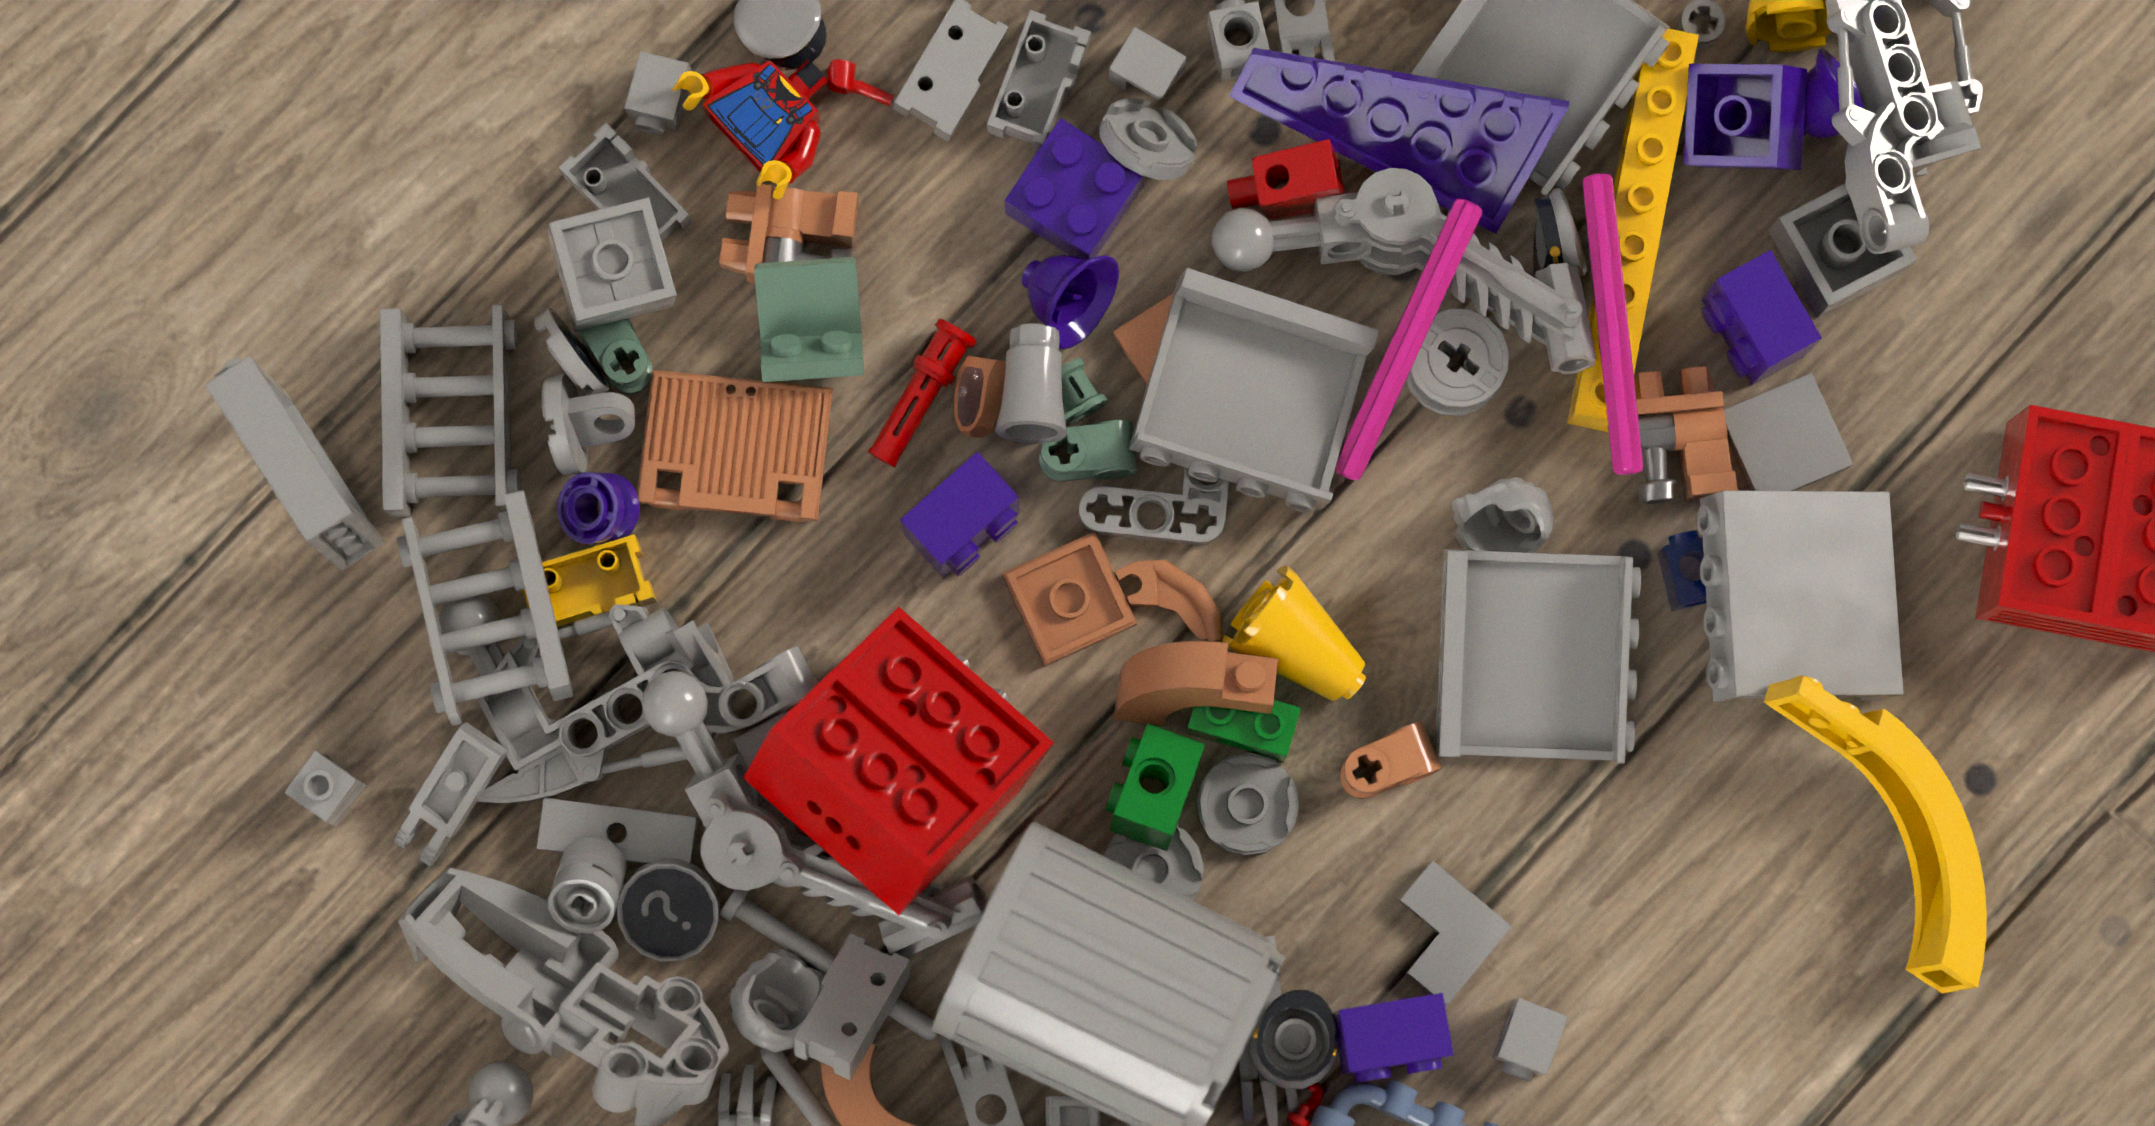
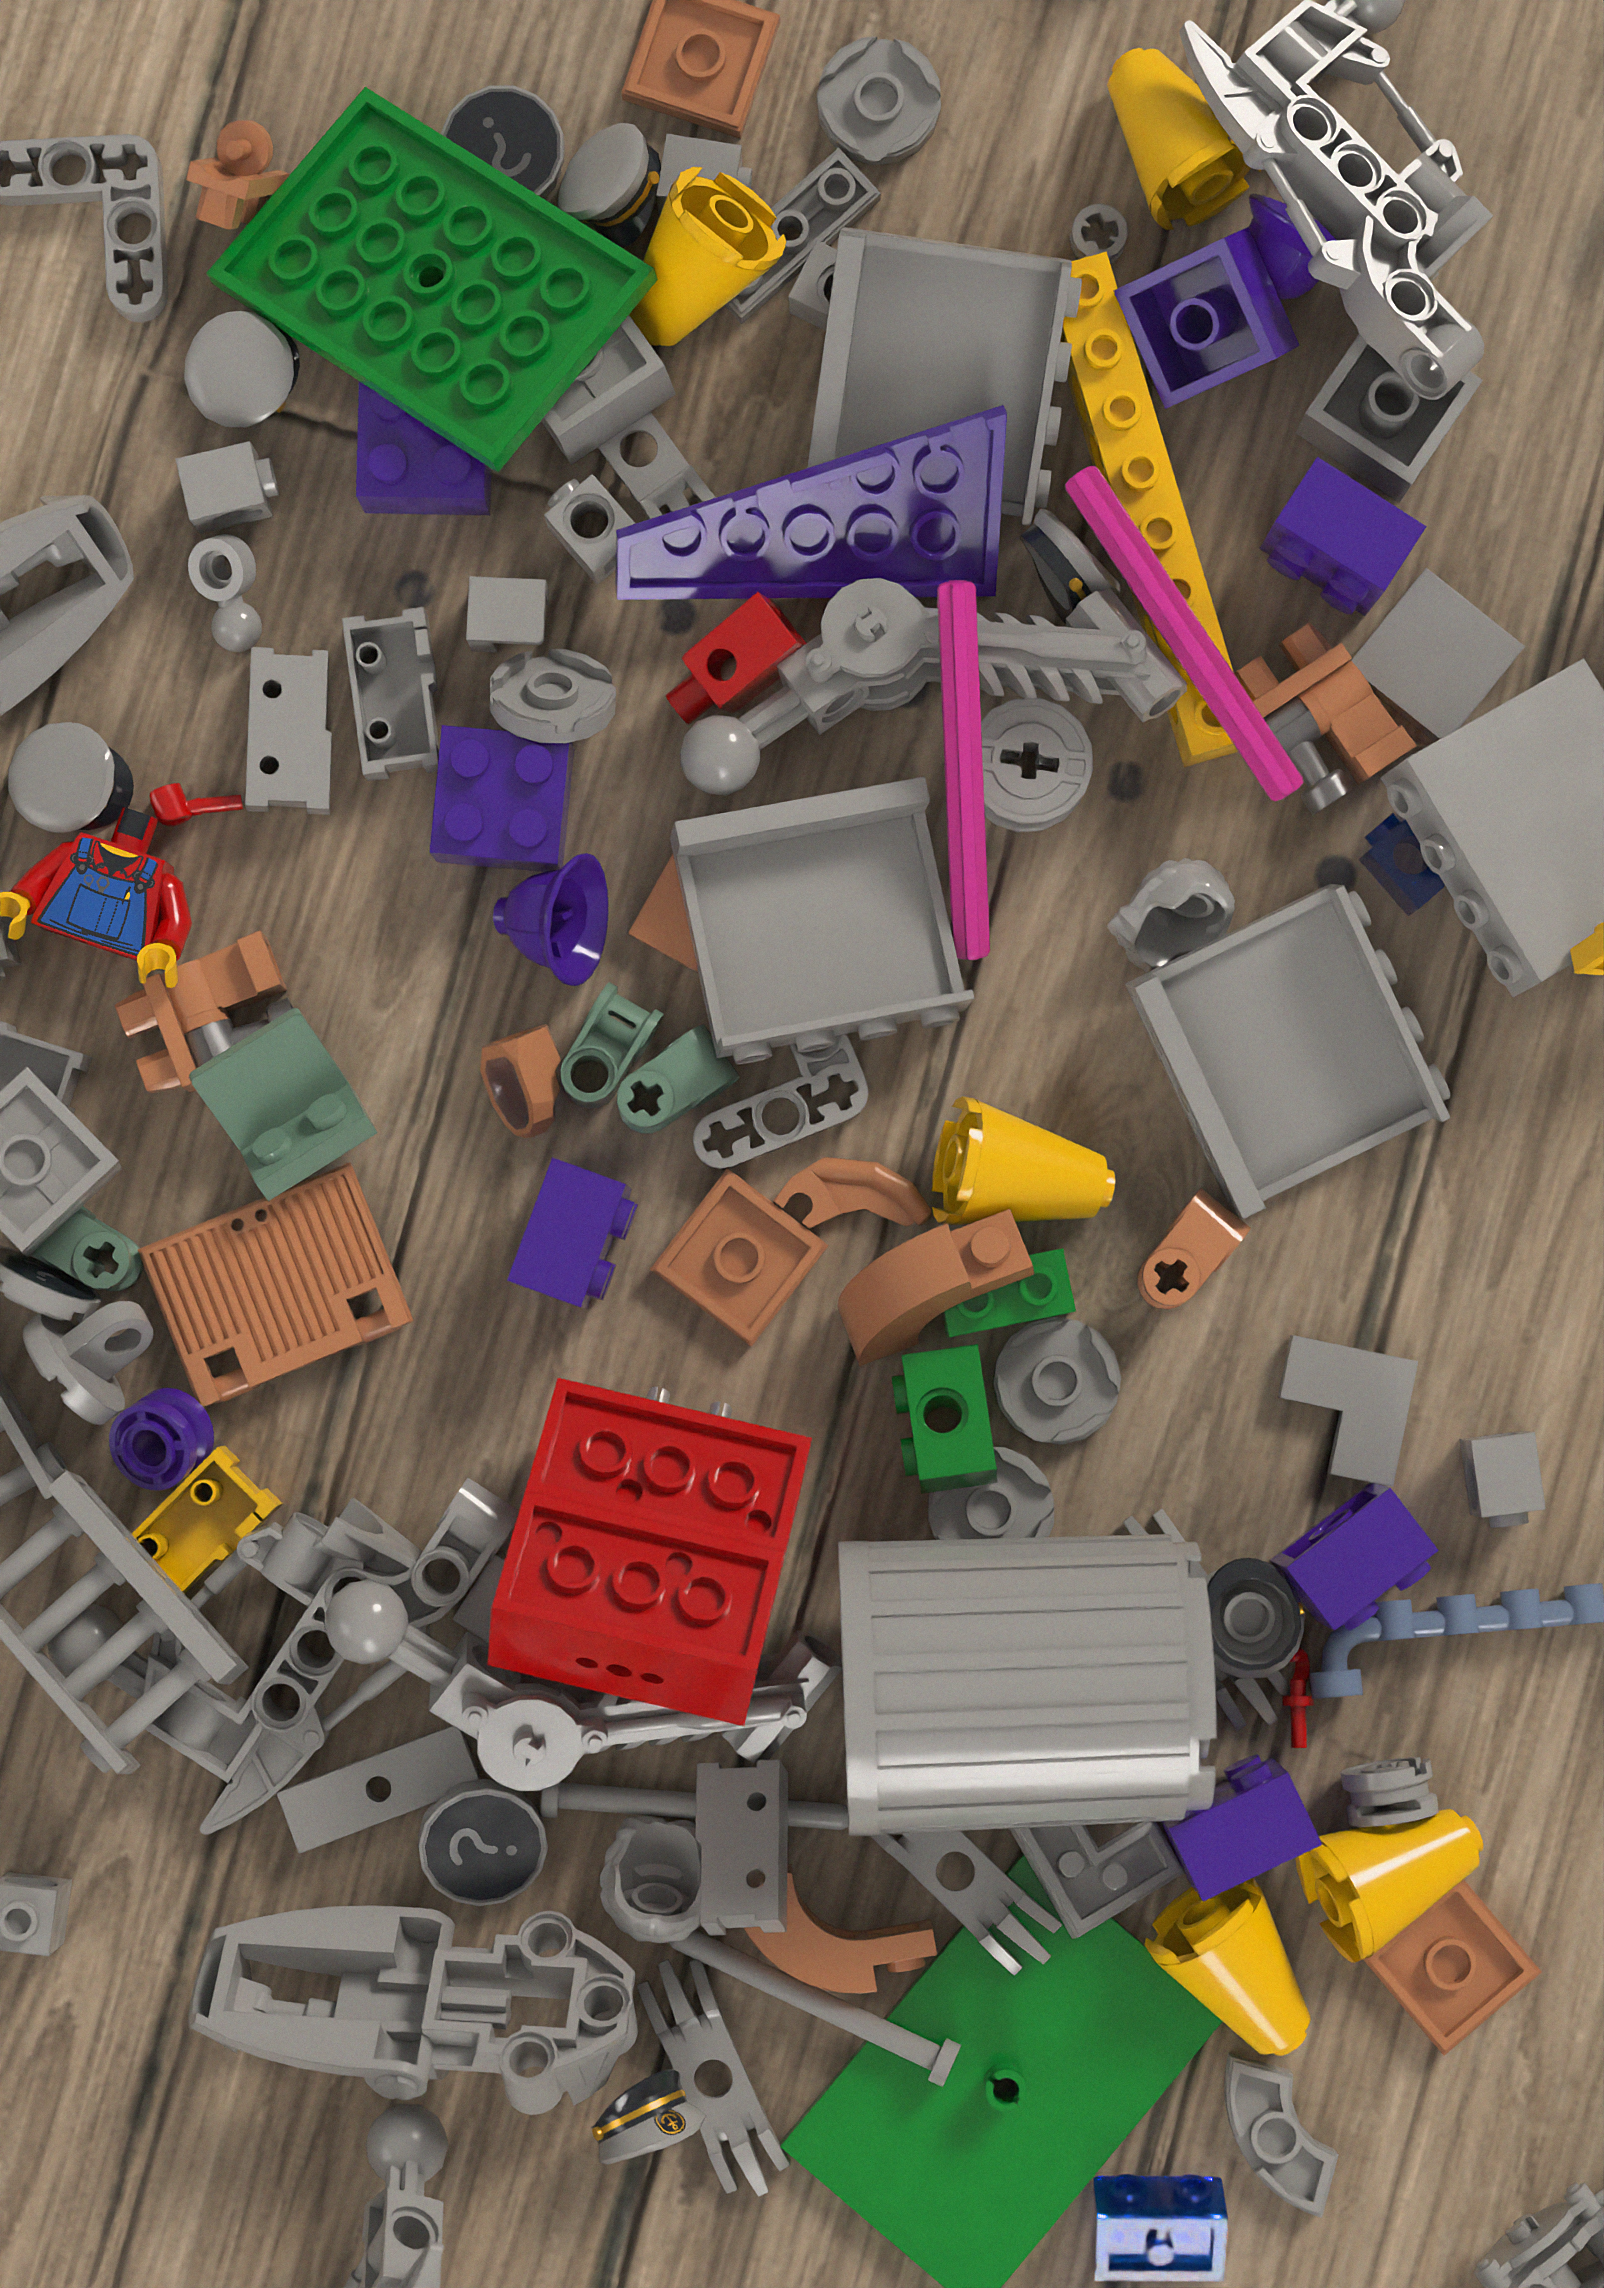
camera: 25 degrees left, 5 degrees up
light grey hinge [394,722,508,866] -> none
light grey wheel [548,837,627,934] -> none
red pin [867,318,977,468] -> none
light grey plant [995,323,1067,443] -> none

